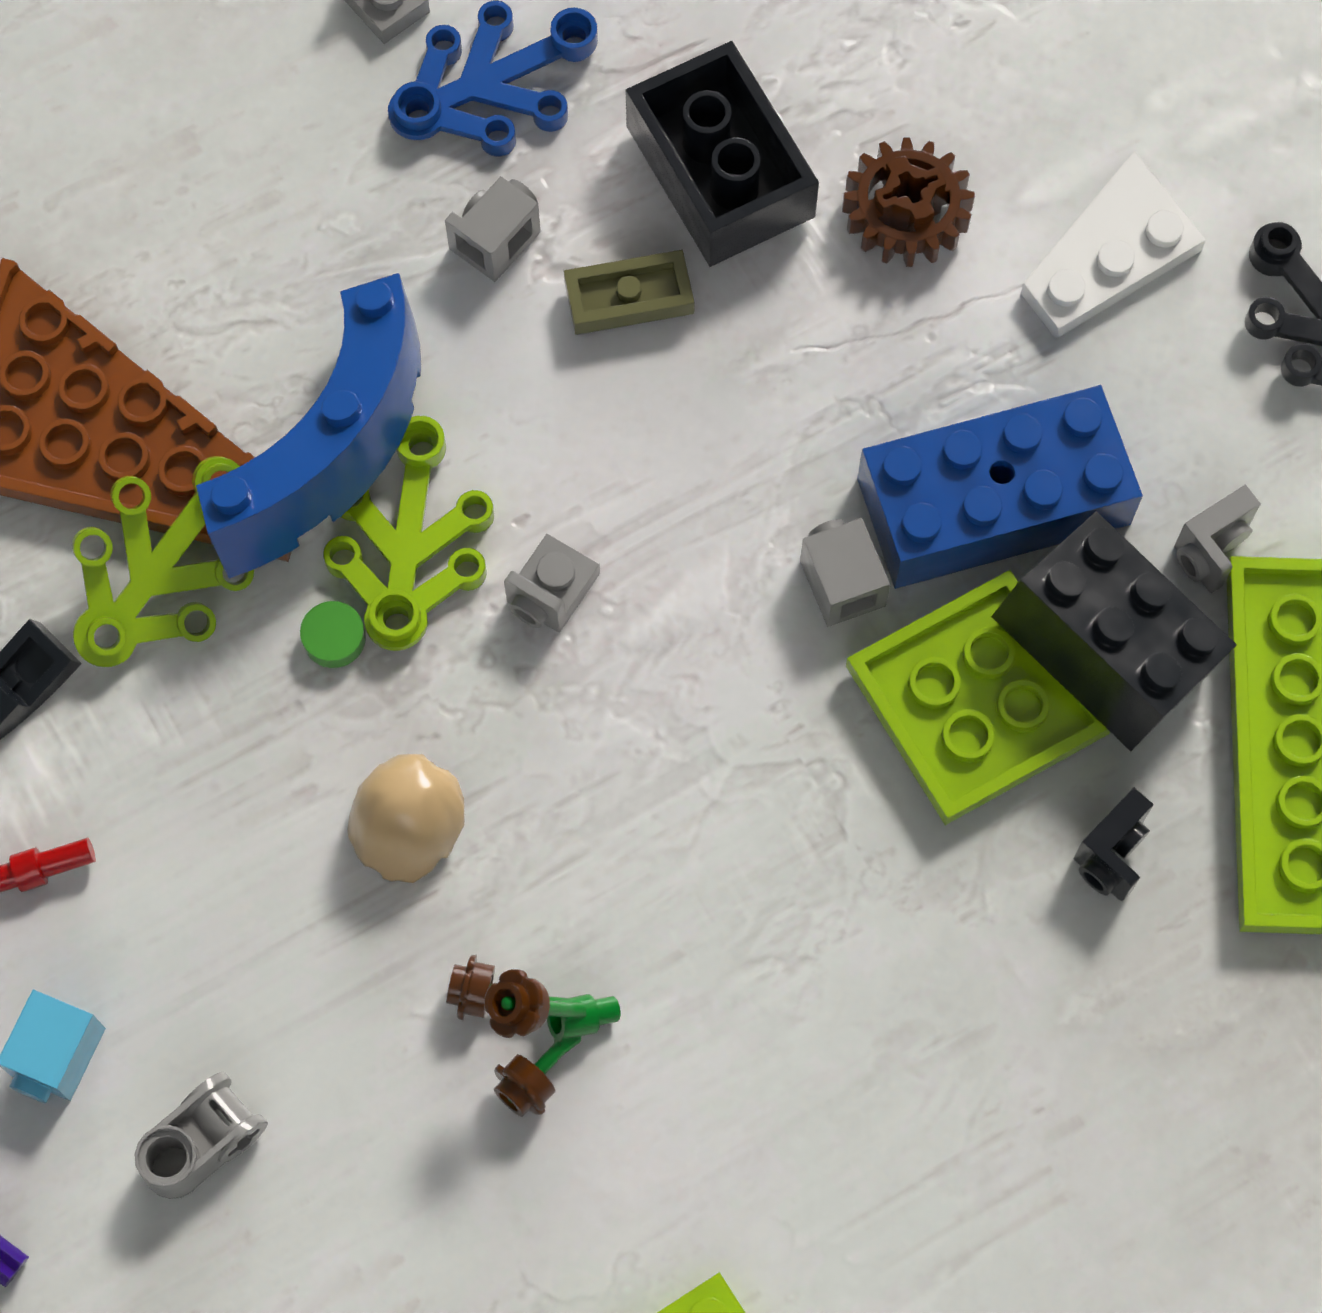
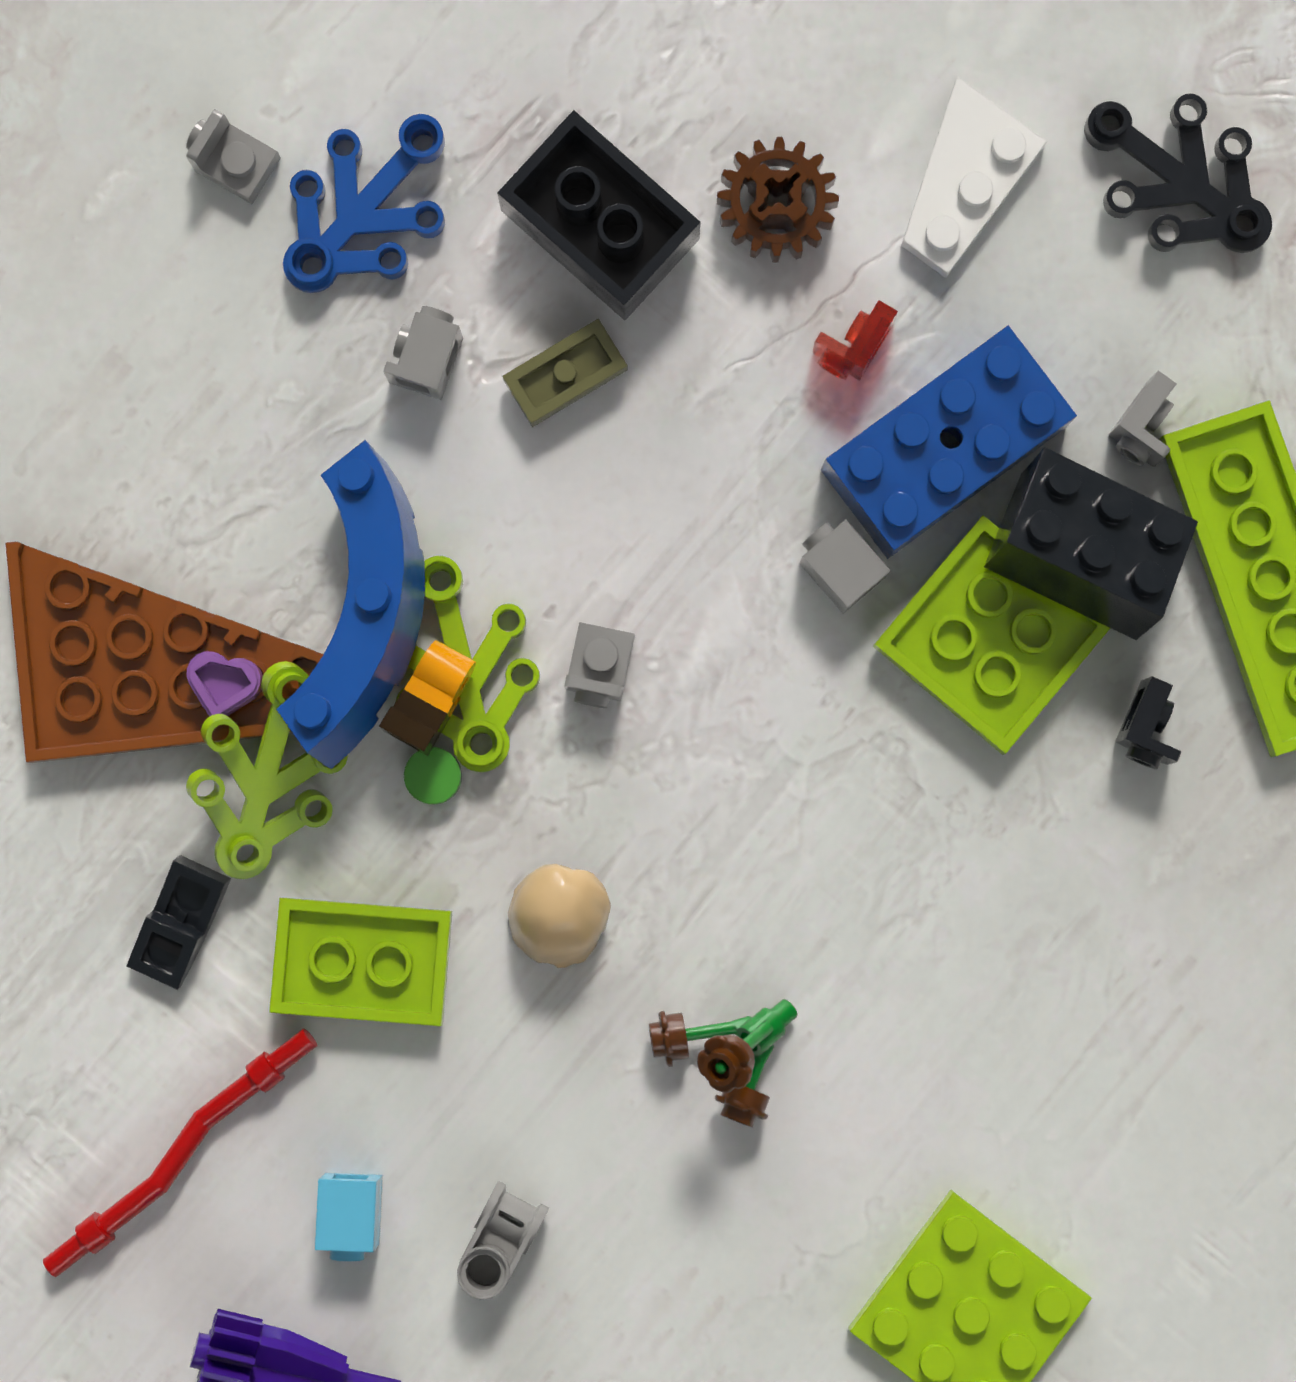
camera: 20 degrees left, 15 degrees up
none -> medium lavender tile [187,651,263,717]
none -> lime plate [269,898,452,1026]
none -> leg [379,640,476,756]
none -> clear red bracket [813,300,898,381]

